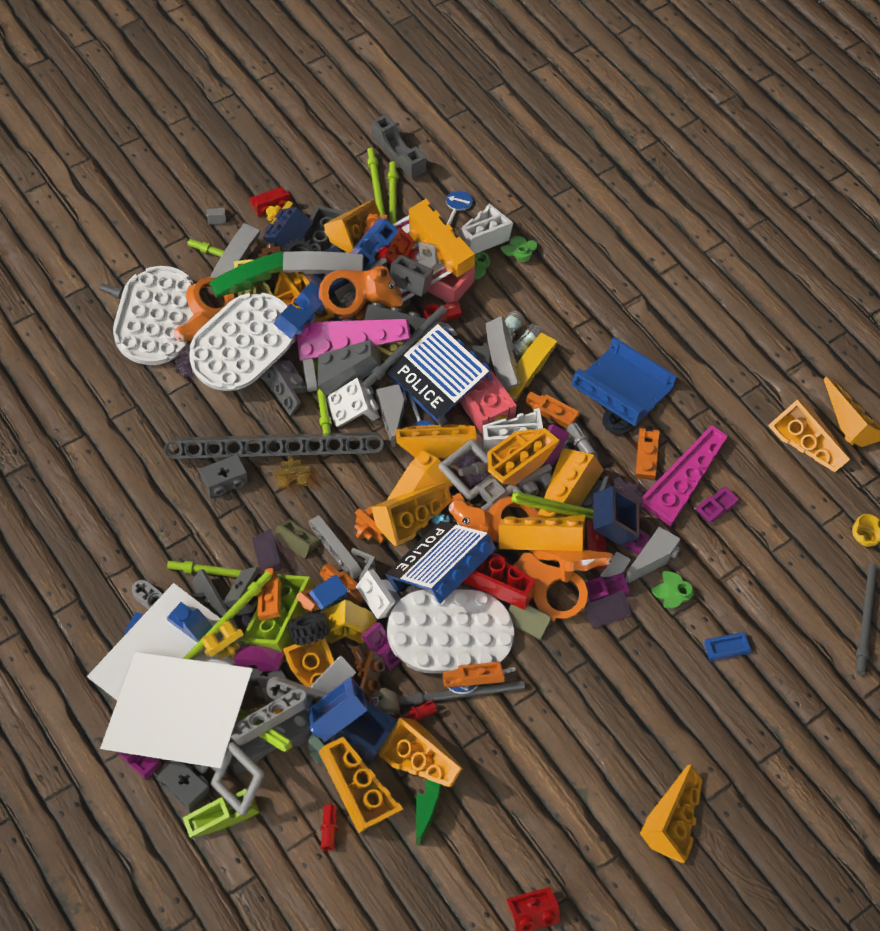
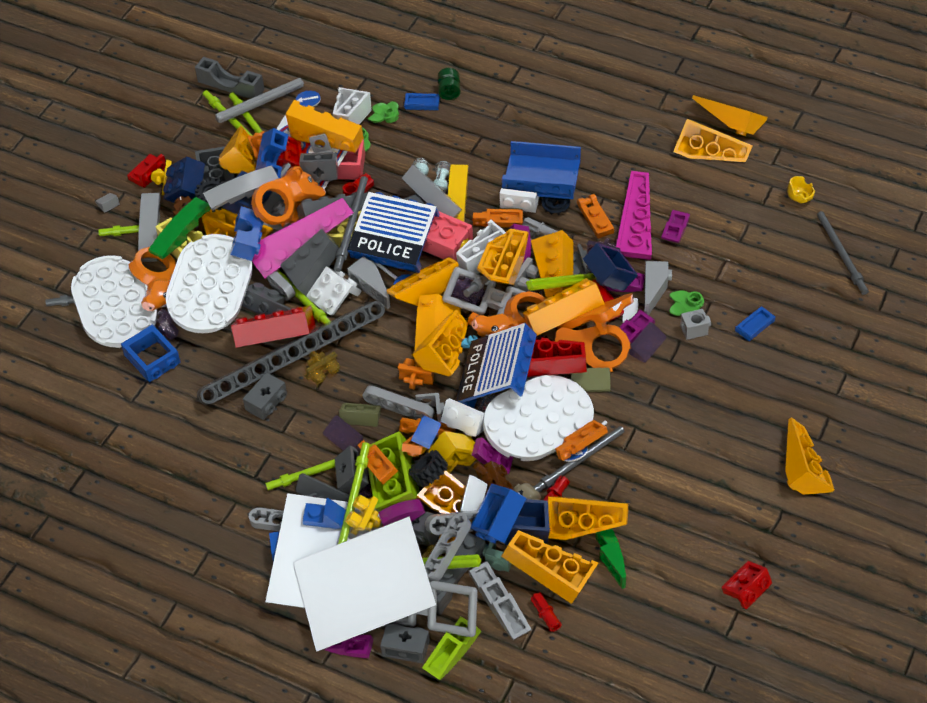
camera: 25 degrees left, 5 degrees down
none -> blue window [121,324,181,382]
none -> light grey axle [215,78,304,123]
none -> wedge [231,305,316,348]
none -> blue tile [404,93,440,110]
none -> dark green wheel [438,68,461,100]
none -> light grey slope [468,561,532,640]
none -> white bracket [500,188,539,213]
none -> light grey brick [680,309,711,340]

